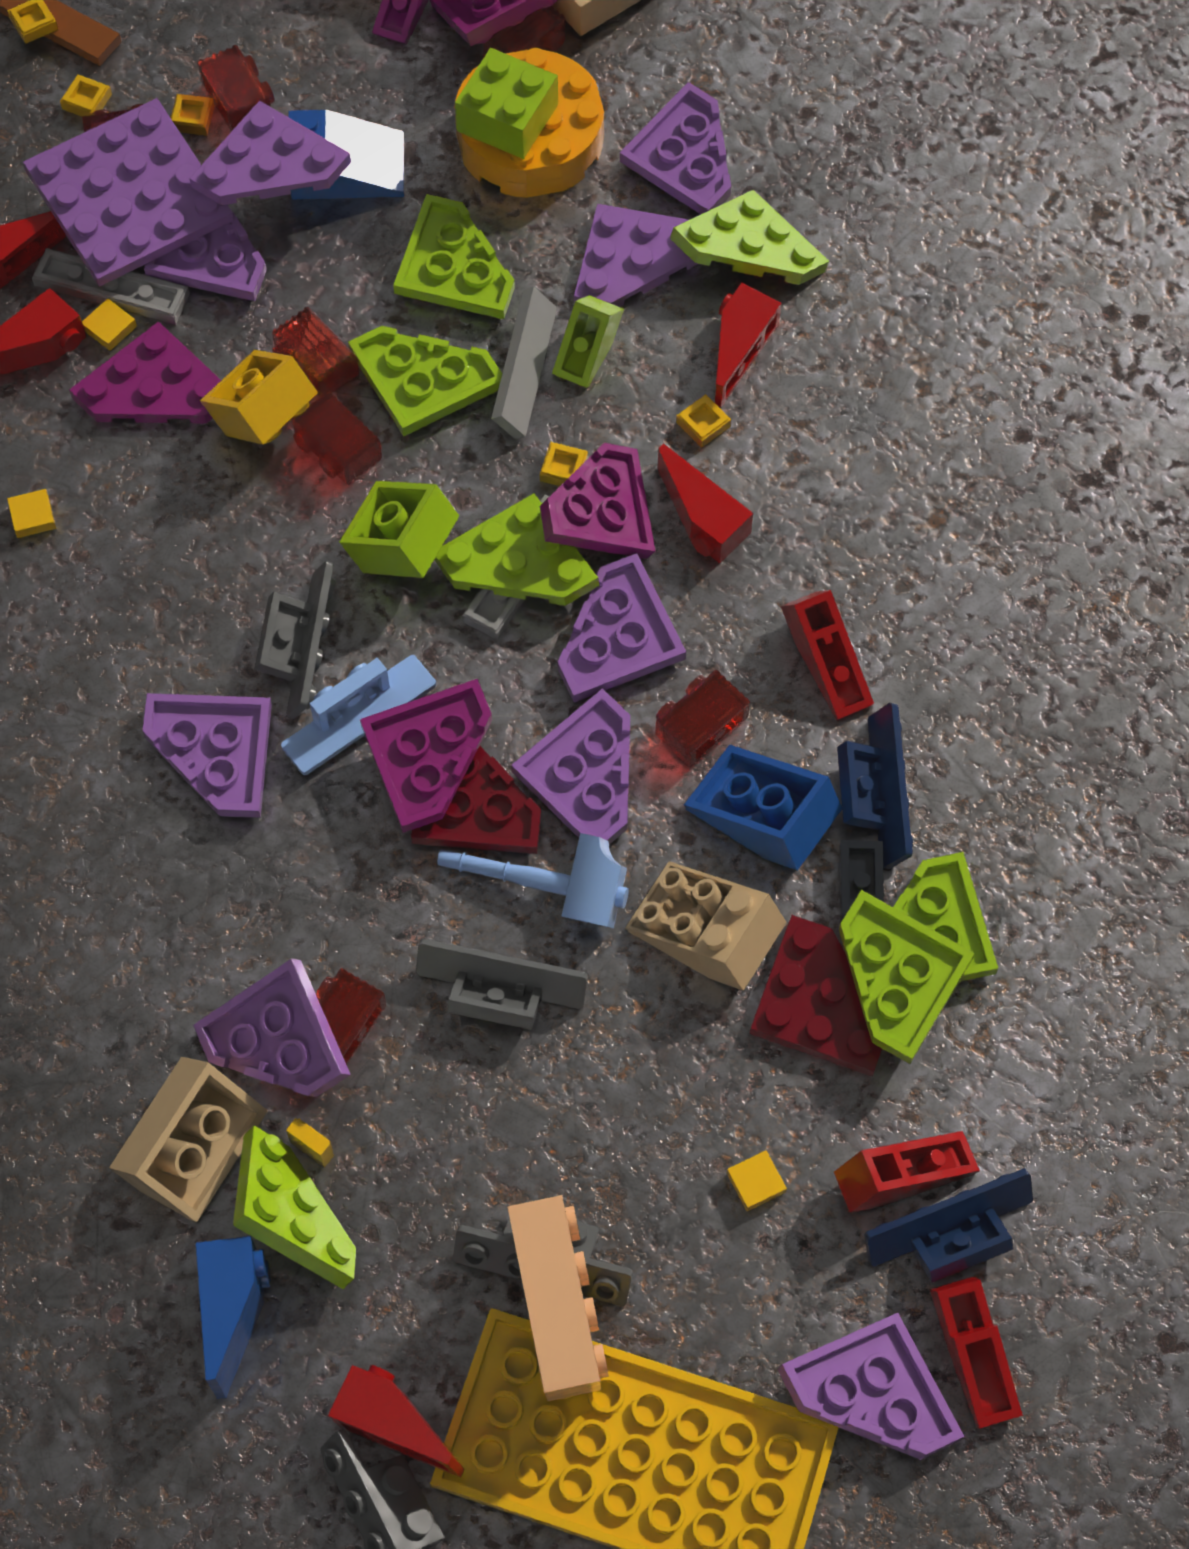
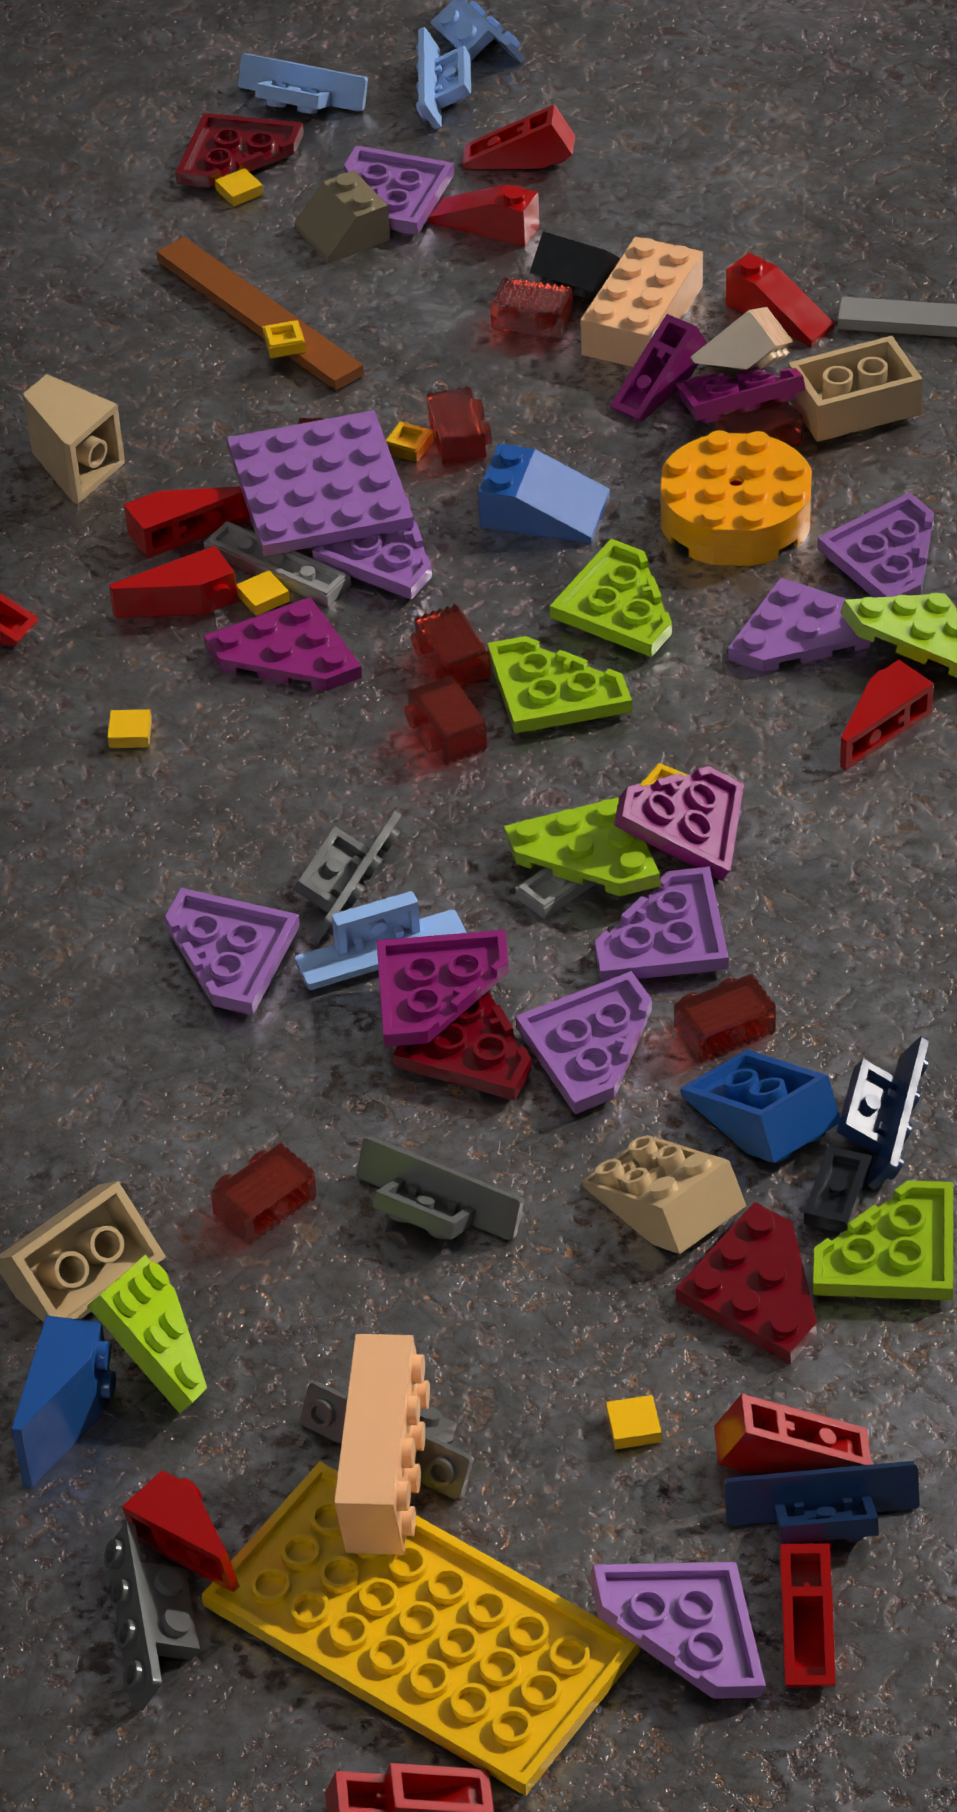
camera: 20 degrees right, 20 degrees down
yellow tile [60,74,112,122] -> none
medium lavender plate [189,101,352,205] -> none
medium lavender plate [193,959,351,1097] -> none
yellow brick [200,350,318,445] -> none
yellow tile [286,1118,334,1168] -> none
lime brick [339,481,459,578] -> none
light blue piece [437,833,629,929] -> none
lime brick [455,47,558,159] -> none
light grey tile [491,287,557,439] -> none
lime slope [552,295,624,388] -> none
red slope [657,443,753,564] -> none
yellow tile [676,394,731,448] -> none
red slope [781,590,874,720] -> none
lime plate [839,890,975,1064] -> none

